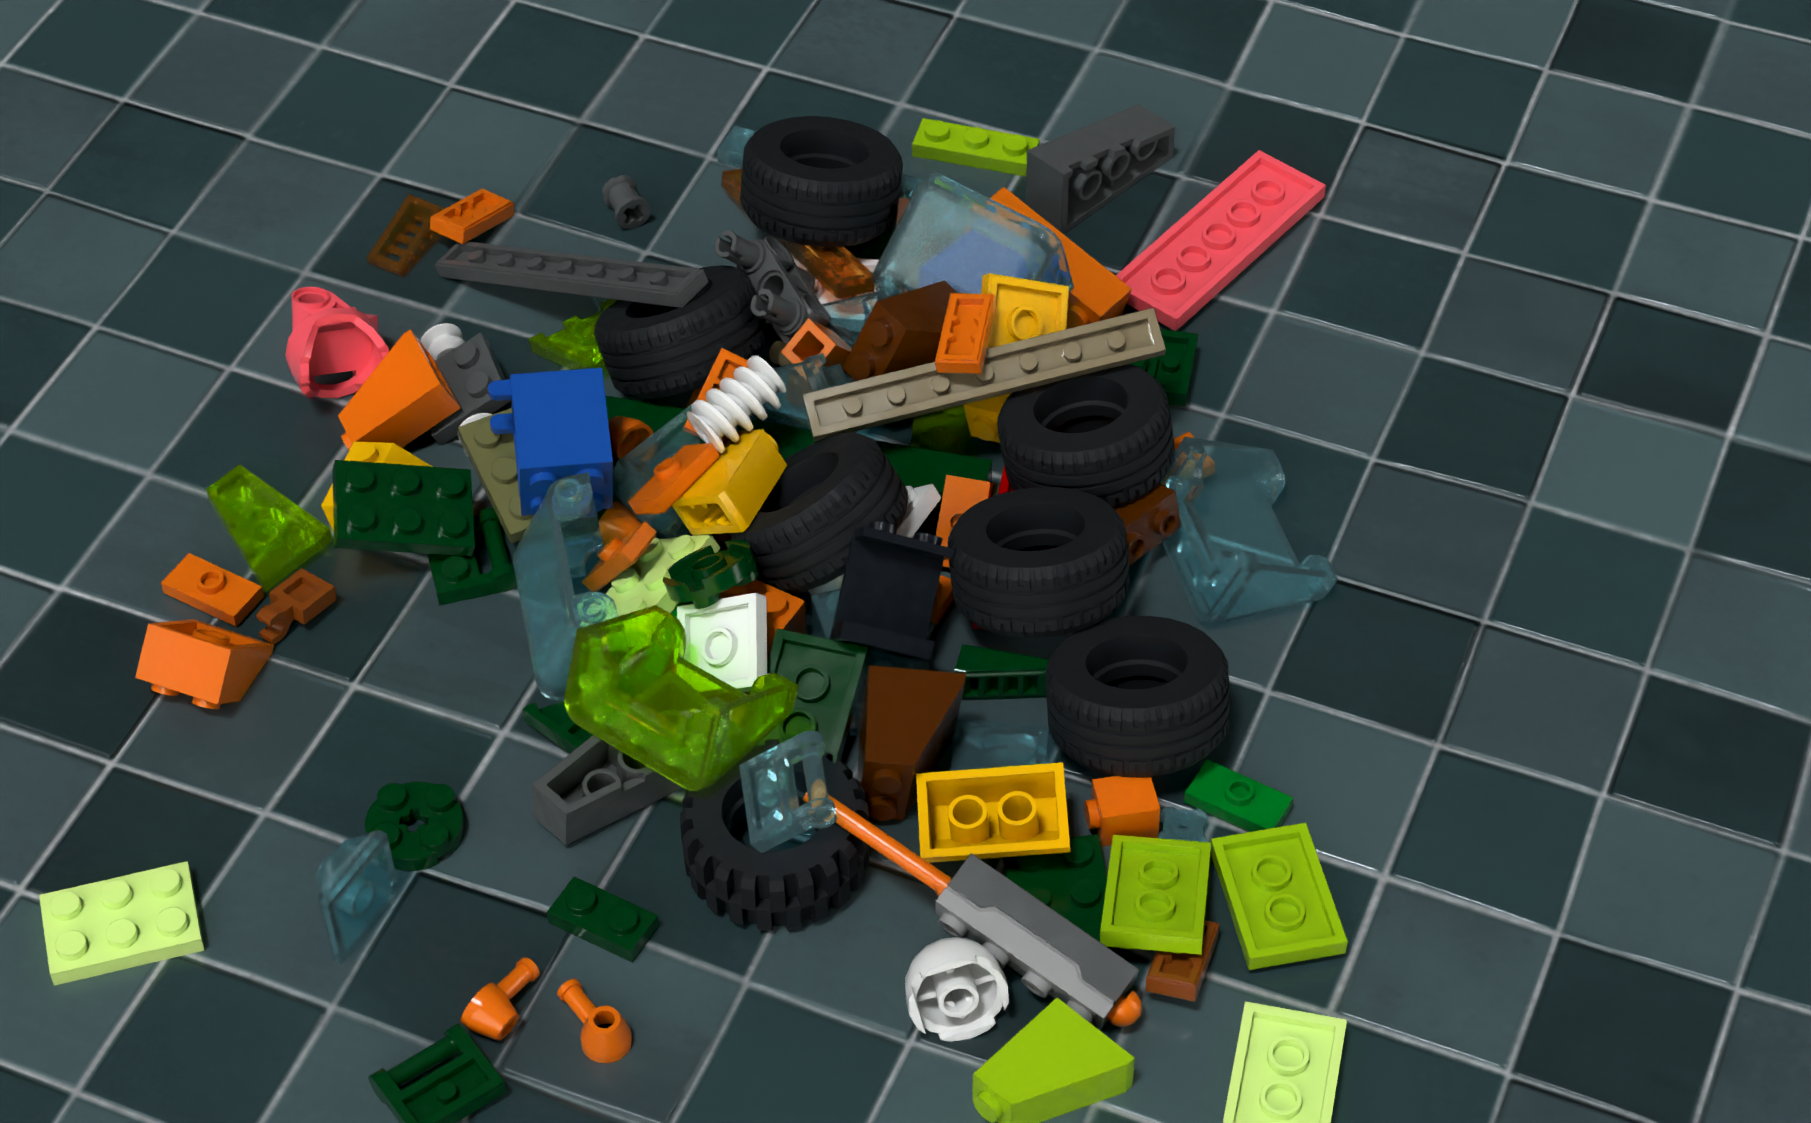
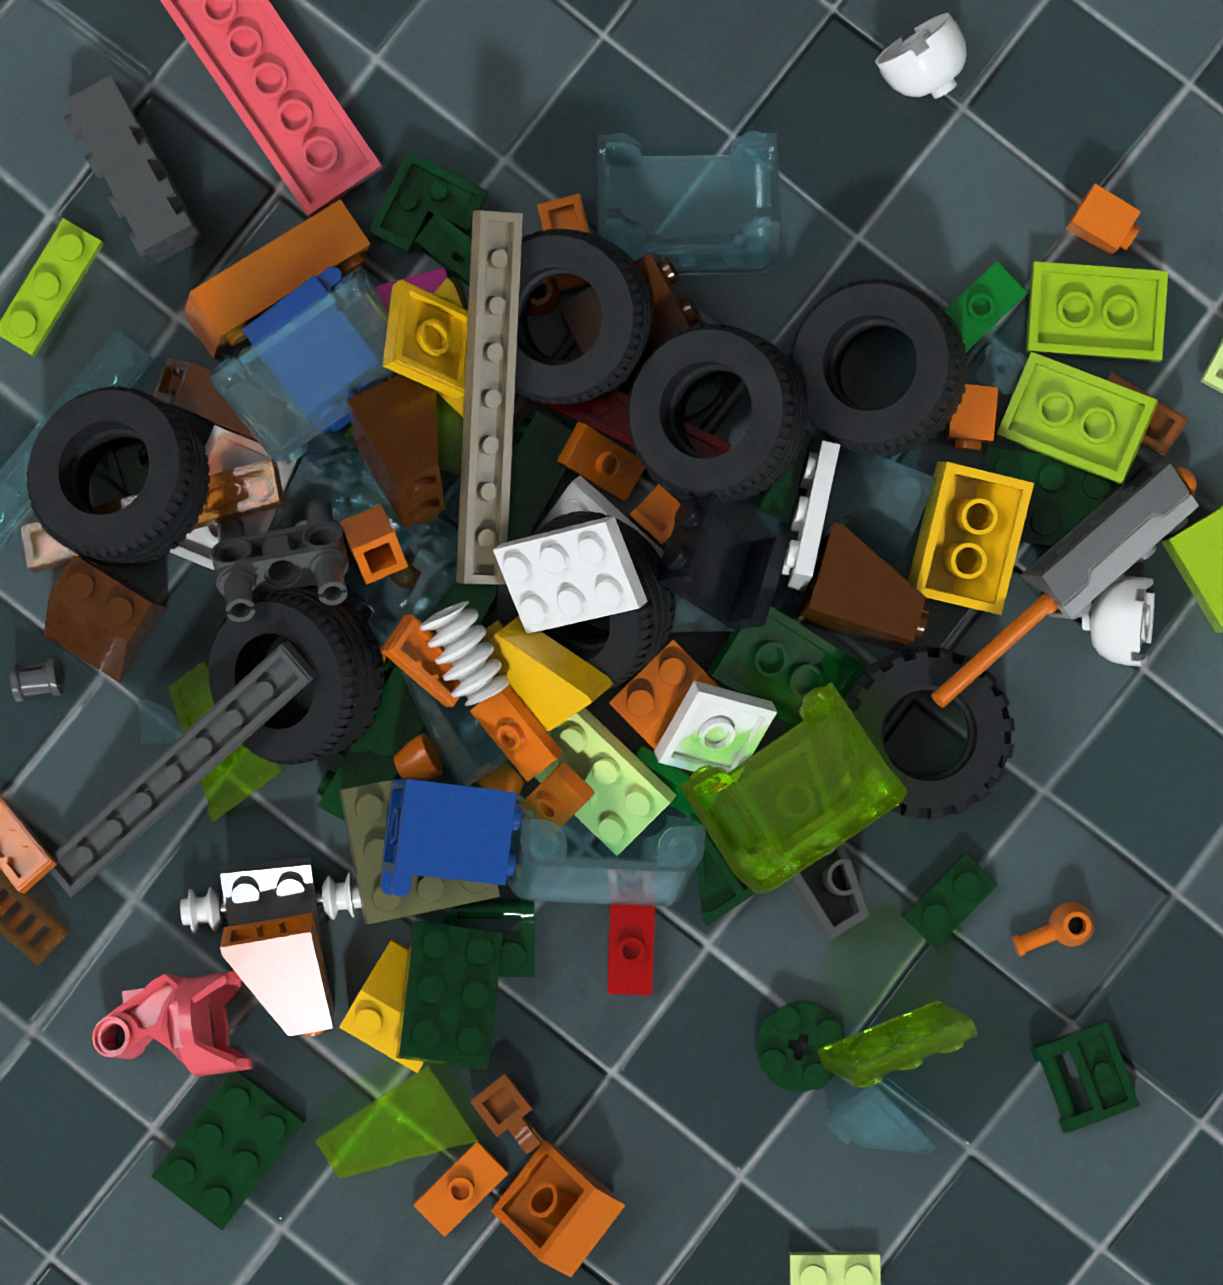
camera: 80 degrees left, 40 degrees up
orange bar [460,957,540,1041] -> none
dark green plate [663,540,759,609] -> none
clear light blue plate [739,731,837,853] -> none
orange plate [935,293,997,374] -> none
none -> reddish brown slope [43,554,168,683]
none -> dark green plate [151,1071,306,1231]
none -> white plate [493,515,648,634]
none -> red plate [607,903,655,996]
none -> white plate [781,441,840,592]
none -> clear neon green plate [818,1000,978,1088]
none -> white cylinder [875,13,967,99]
none -> orange brick [1065,183,1141,256]

